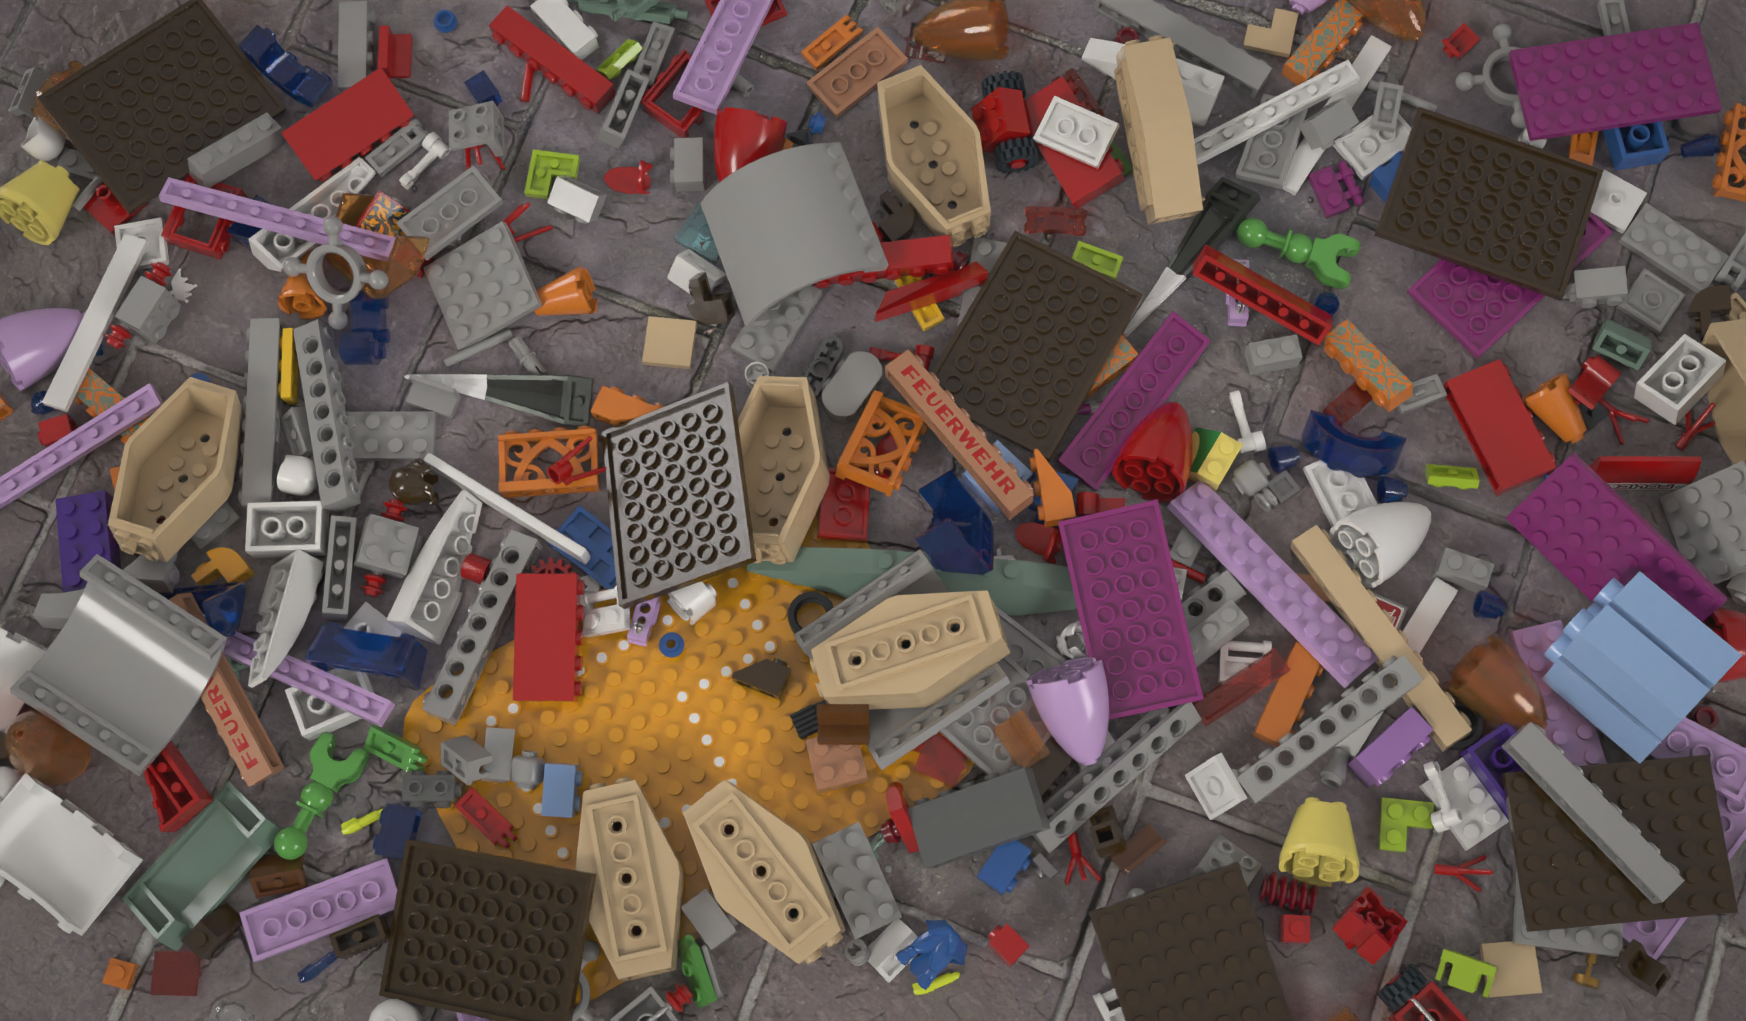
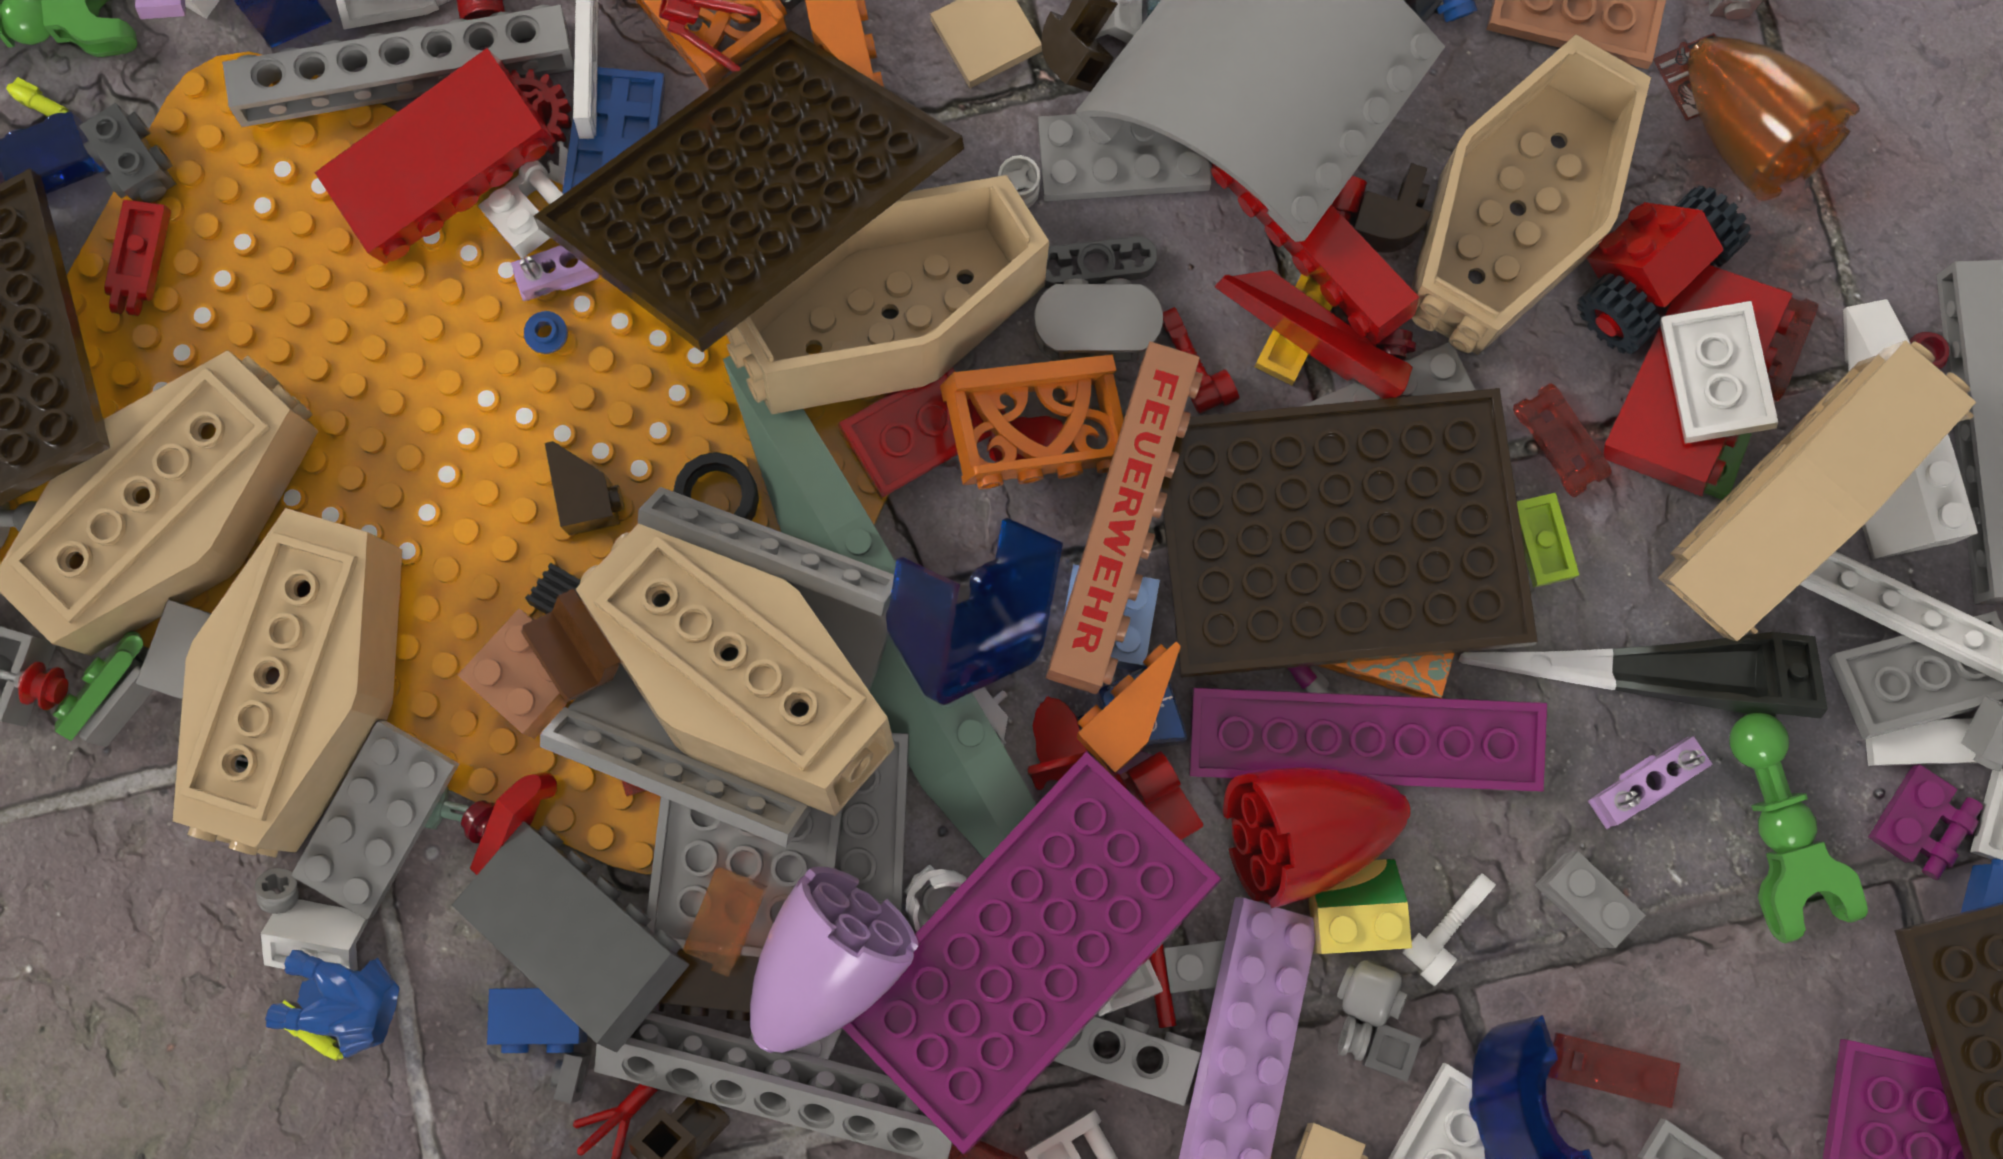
camera: 50 degrees right, 5 degrees up
bright green hinge [364,725,428,773] -> none
light grey hinge [441,735,492,785] -> none
light grey hinge [481,727,515,783] -> none
light grey head [510,750,545,789] -> none
medium blue brick [541,762,583,818] -> none
white brick [667,581,717,625] -> none
clear red piece [913,734,967,787] -> none
red piece [987,924,1030,968] -> none
light grey brick [1189,599,1250,668] -> none
red brick [1192,245,1332,345] -> none
clear blue hat [1268,445,1300,473] -> none
clear blue plate [1315,292,1340,315] -> none
orange brick [1324,319,1413,412] -> none

